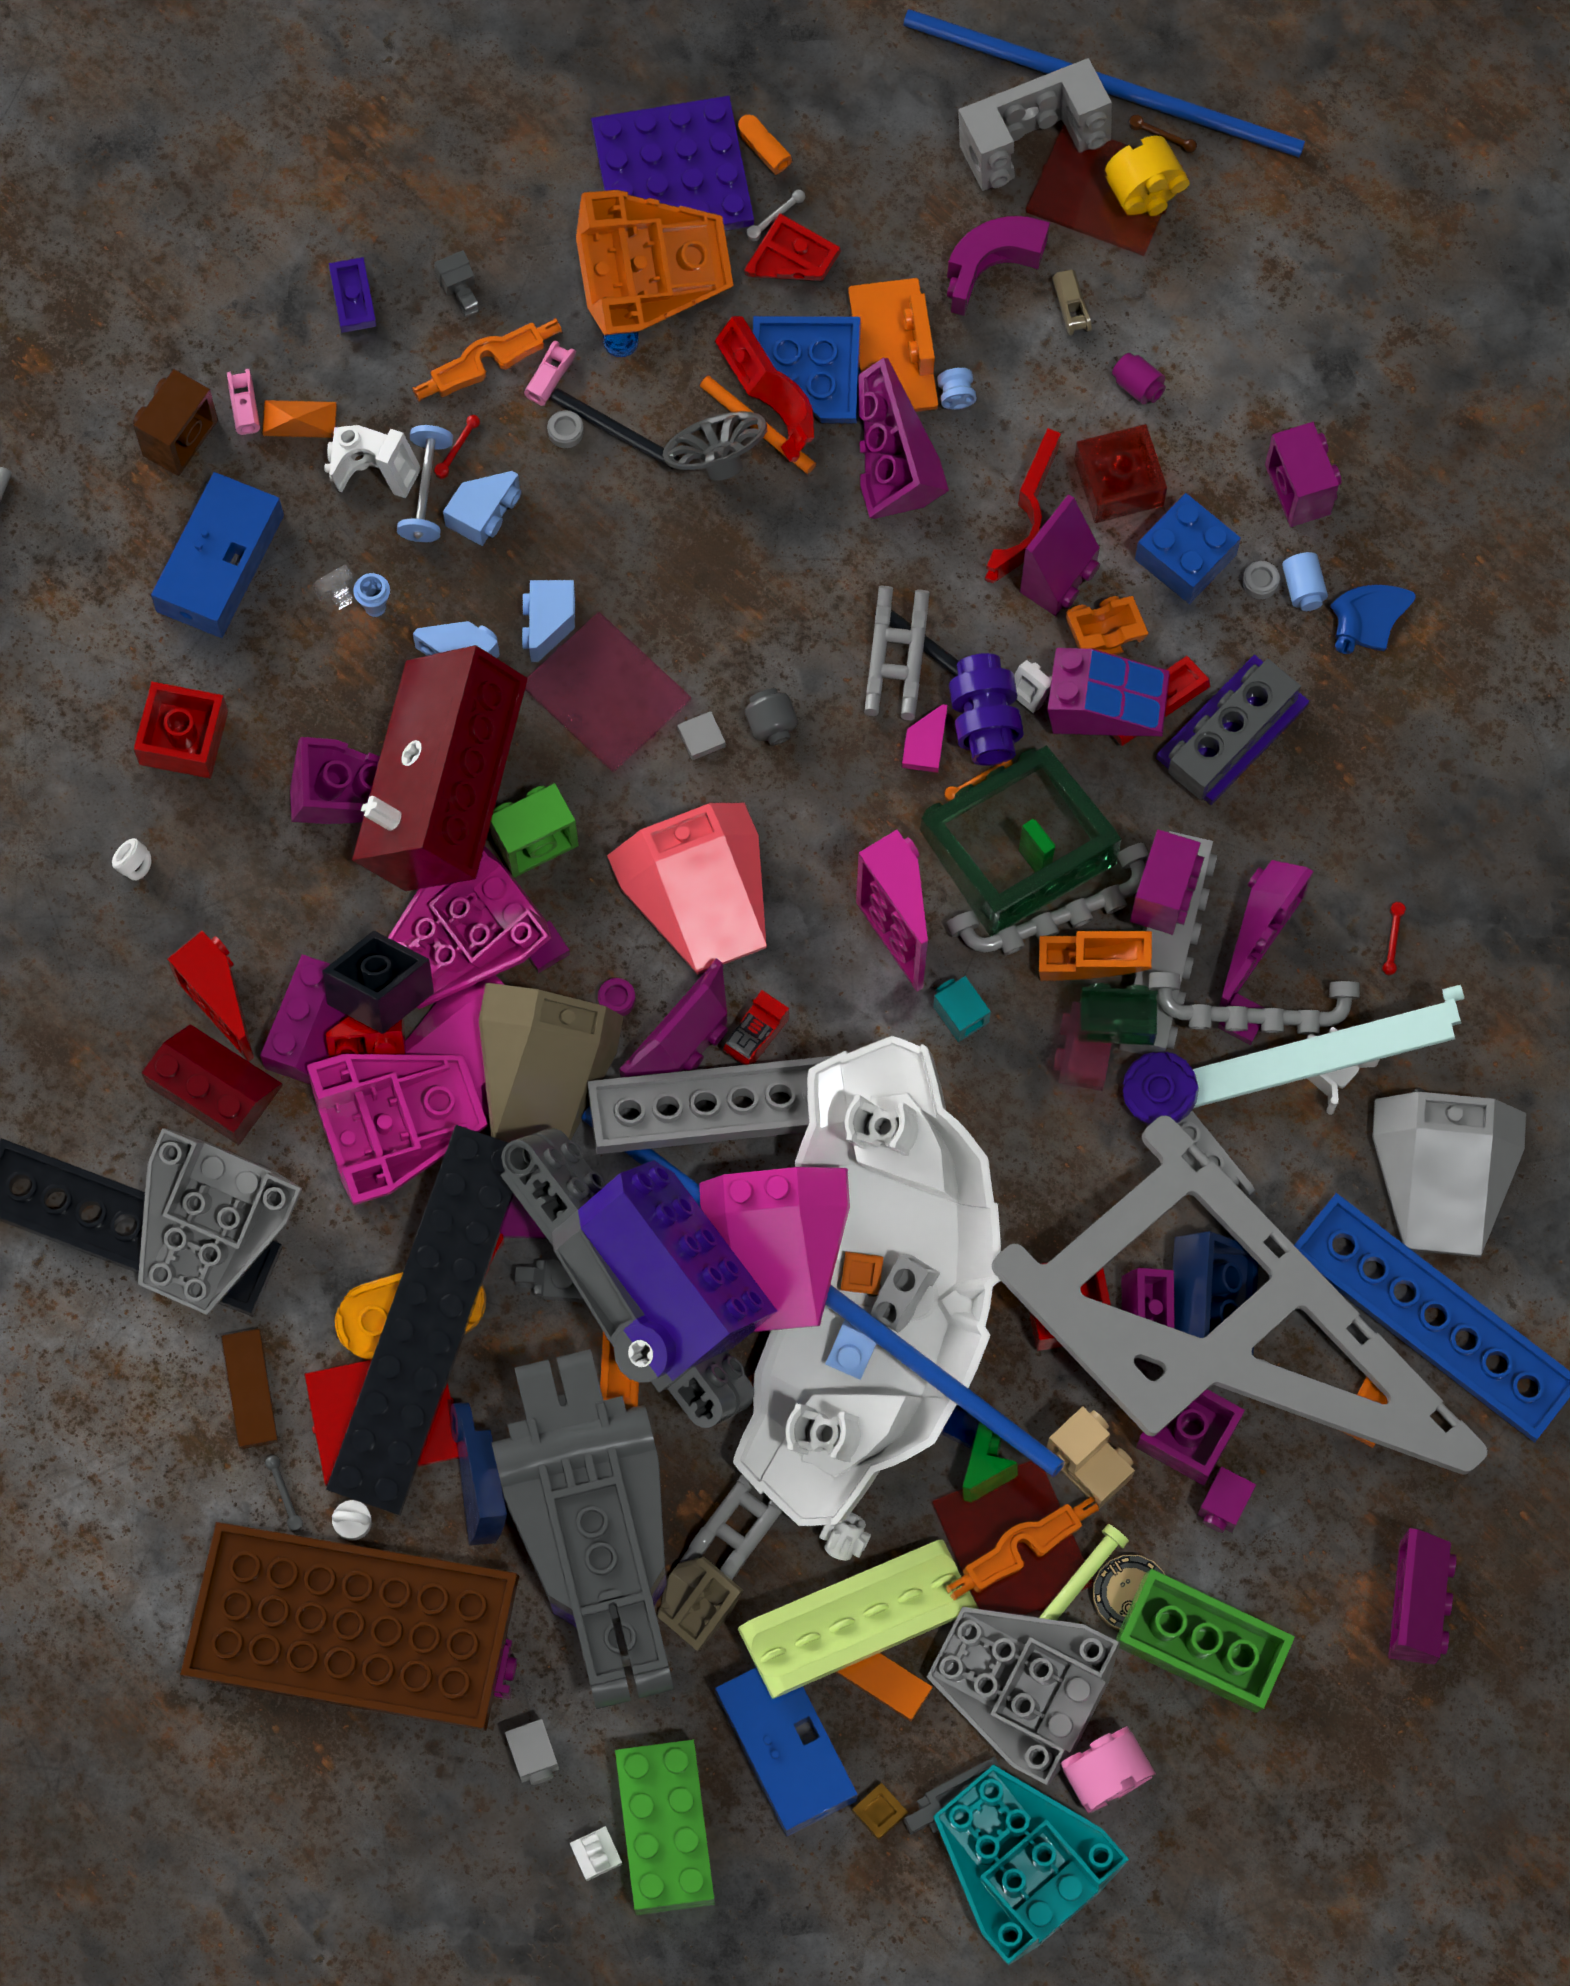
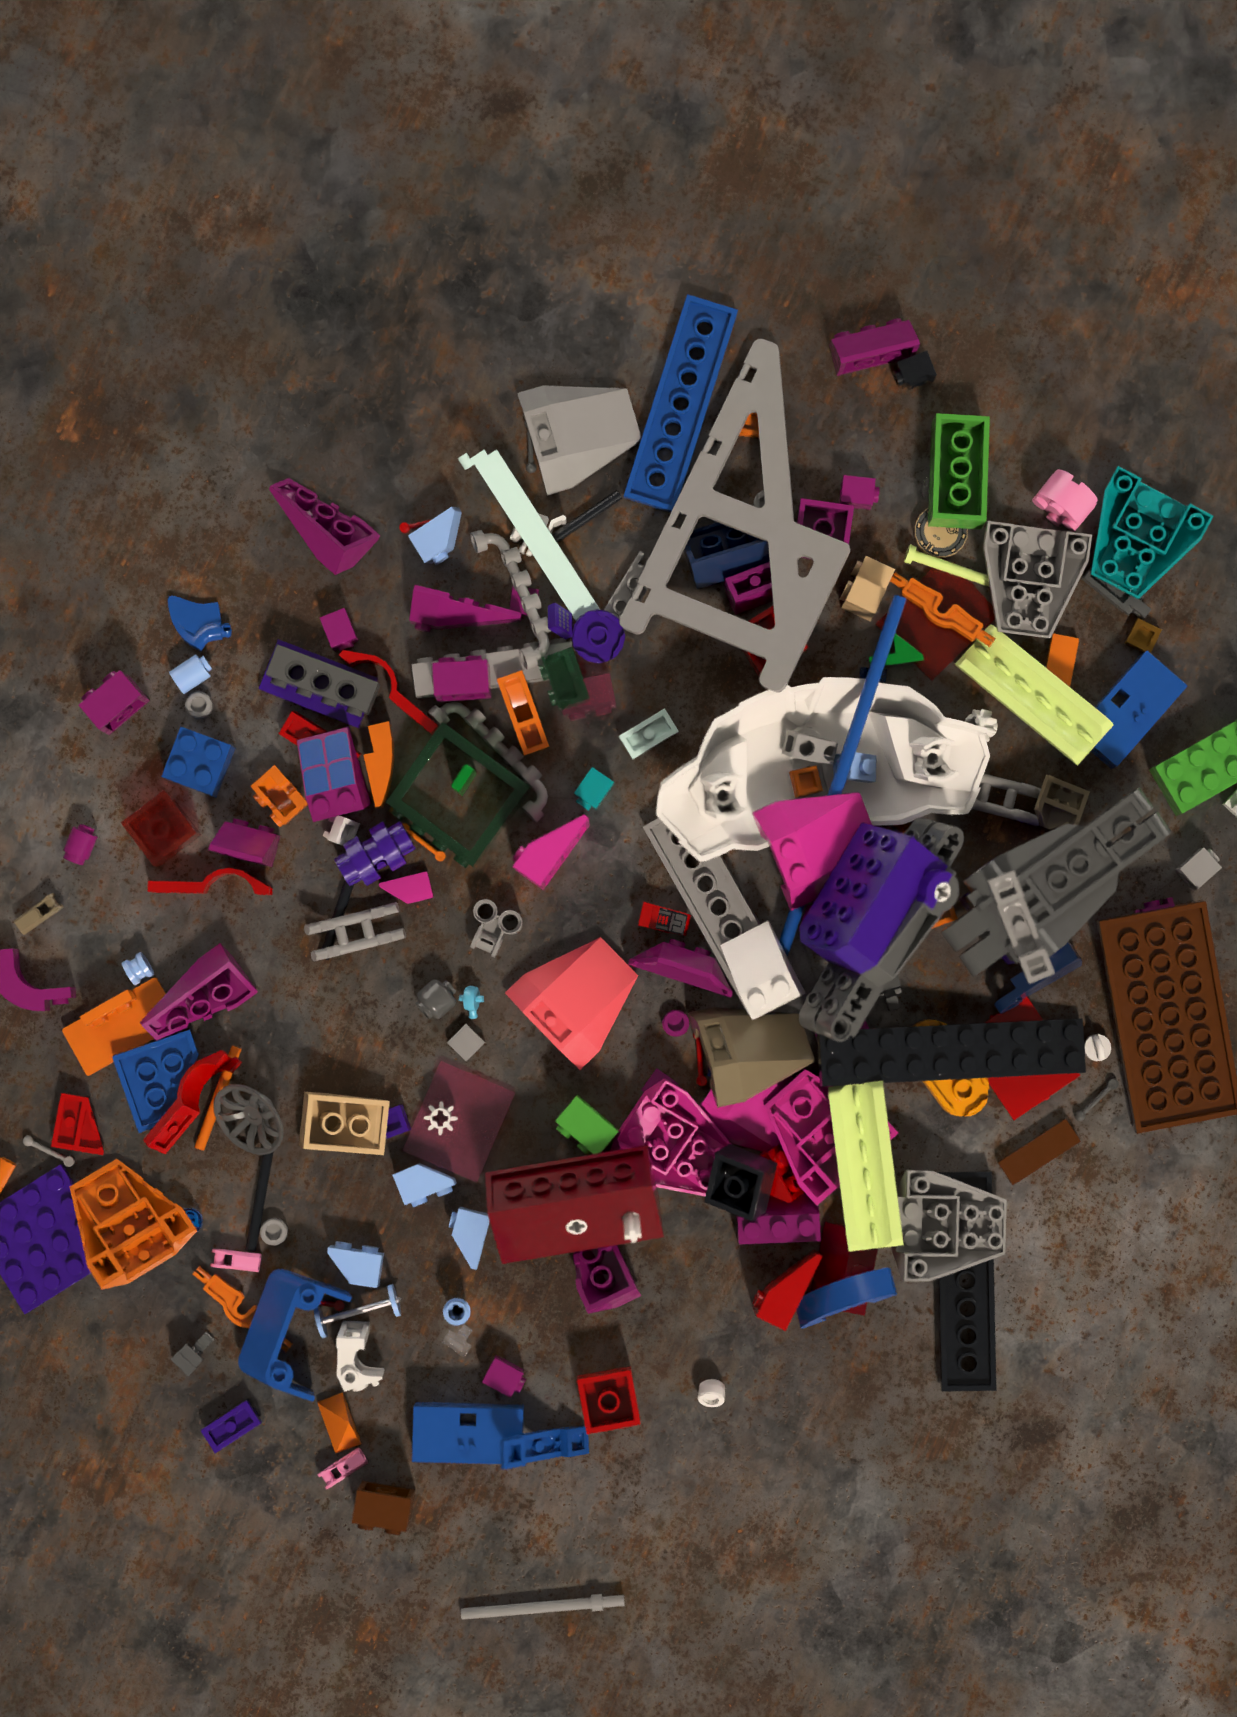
camera: 110 degrees left, 15 degrees up
none -> blue windscreen [238,1269,352,1402]
none -> magenta wedge [269,478,380,575]
none -> tan slope [299,1091,390,1155]
none -> magenta brick [320,608,359,652]
none -> red piece [339,650,439,736]
none -> orange slope [363,721,394,809]
none -> dark purple plate [386,1104,412,1139]
none -> light blue slope [408,507,462,565]
none -> white gear [424,1101,458,1135]
none -> medium azure piece [459,986,484,1019]
none -> light grey piece [470,899,523,958]
none -> magenta brick [482,1355,526,1398]
none -> blue slope [500,1426,589,1470]
none -> dark purple tile [548,603,573,639]
none -> black bar [552,490,622,543]
none -> light aqua plate [619,708,679,760]
none -> white slope [720,921,806,1020]
none -> blue slope [796,1268,897,1328]
none -> yellowish green plate [828,1080,904,1251]
none -> black window [893,351,937,390]
none -> light grey slope [987,870,1055,984]

